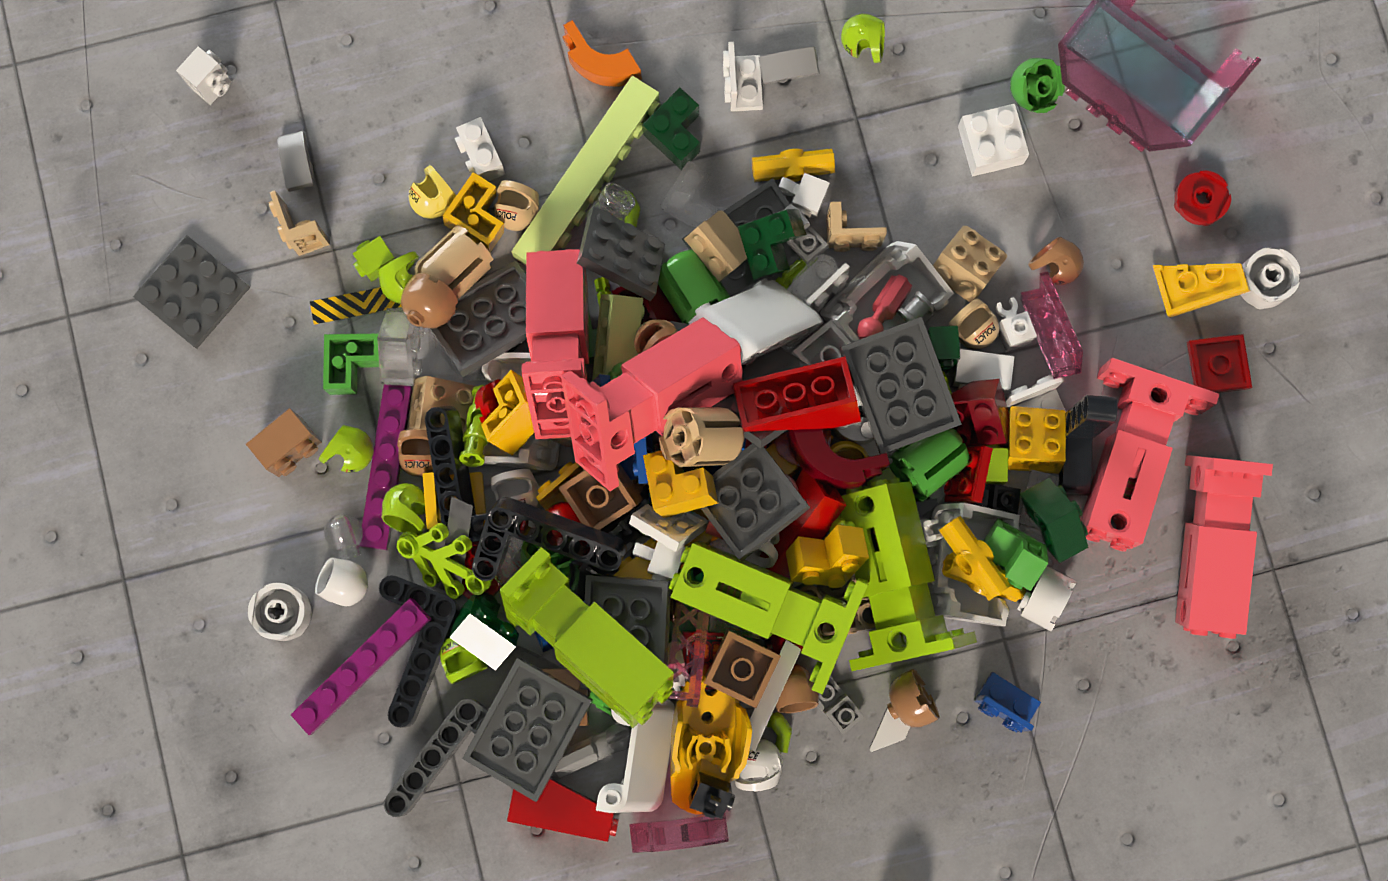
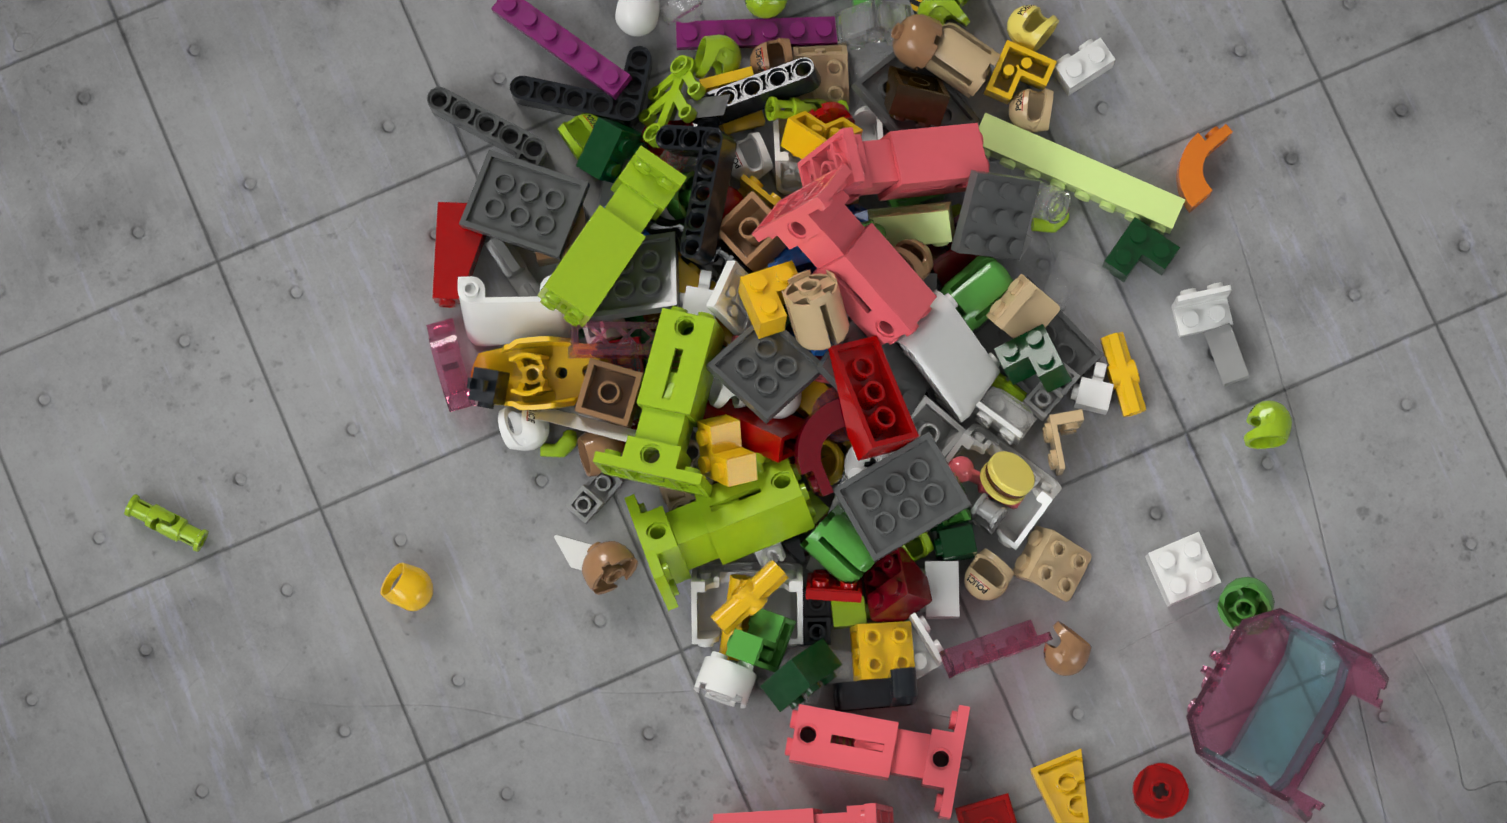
camera: 85 degrees right, 0 degrees up
blue bracket [974,672,1041,733] -> none
white brick [995,297,1037,352] -> none
none -> dark brown slope [884,66,950,127]
none -> light yellow head [980,451,1035,505]

